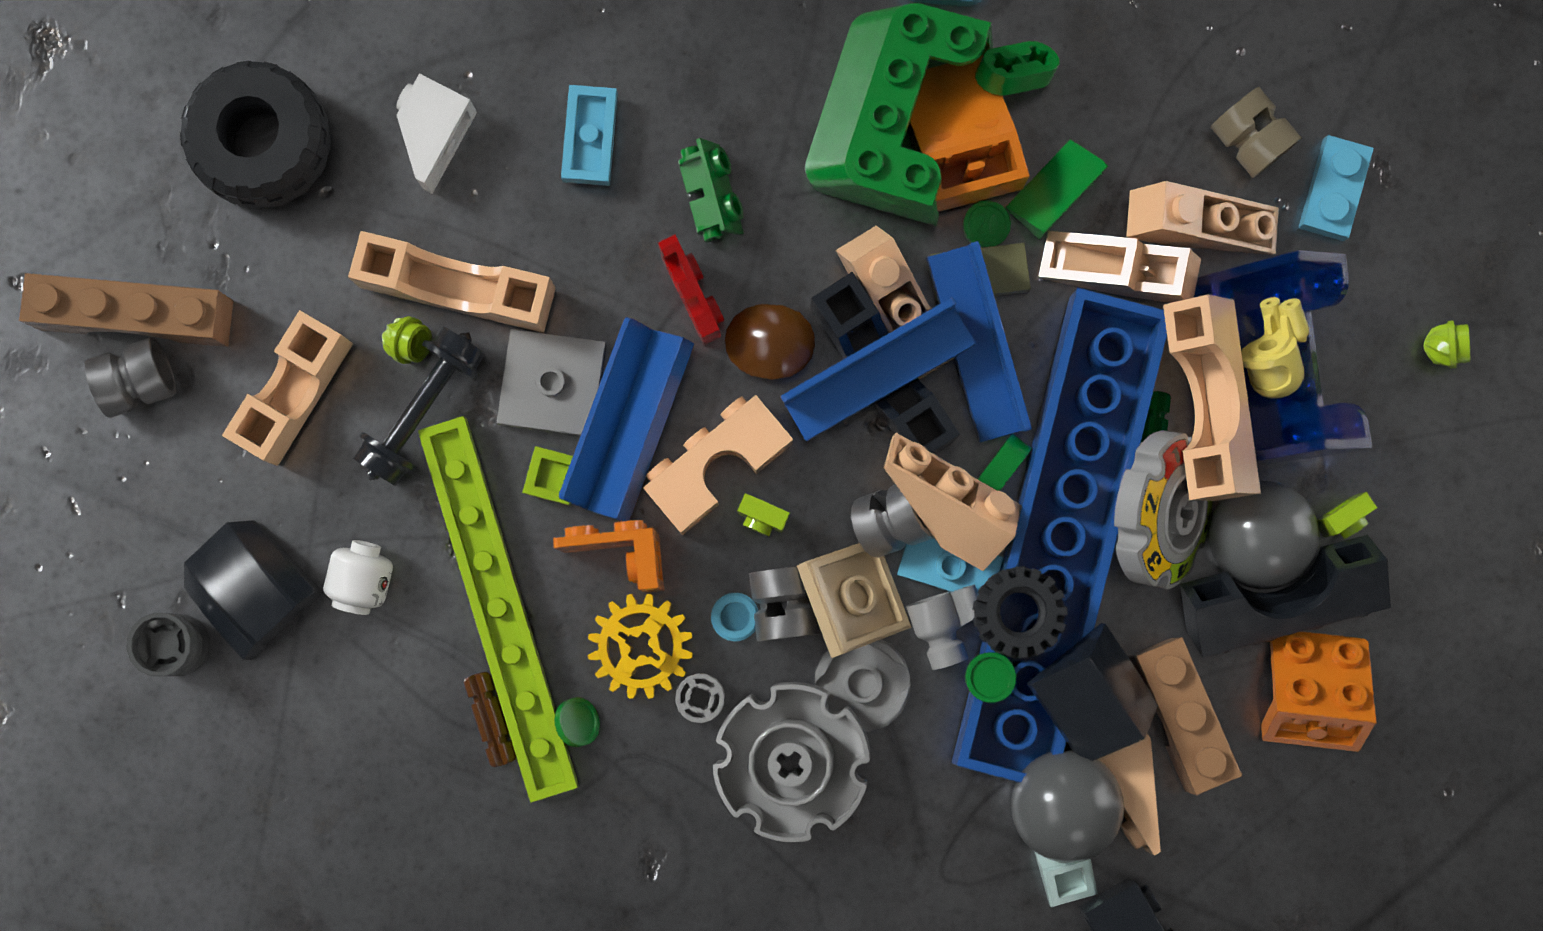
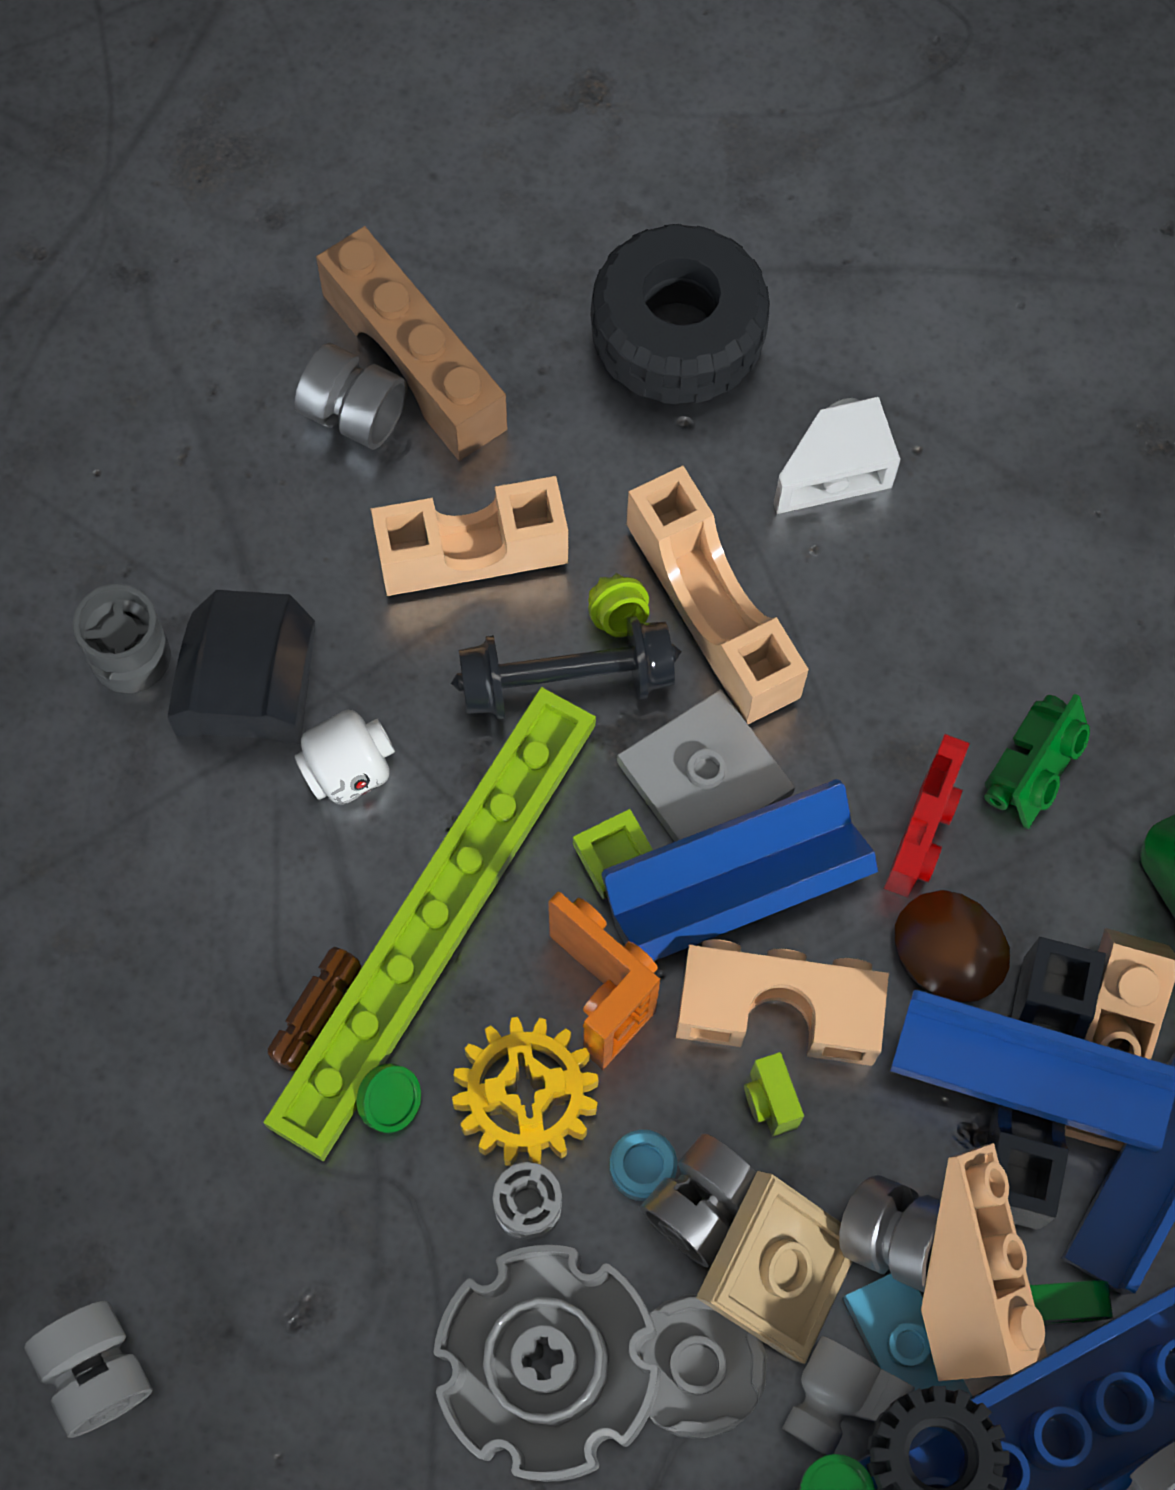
camera: 45 degrees right, 15 degrees down
medium azure plate [561,85,618,186] -> none

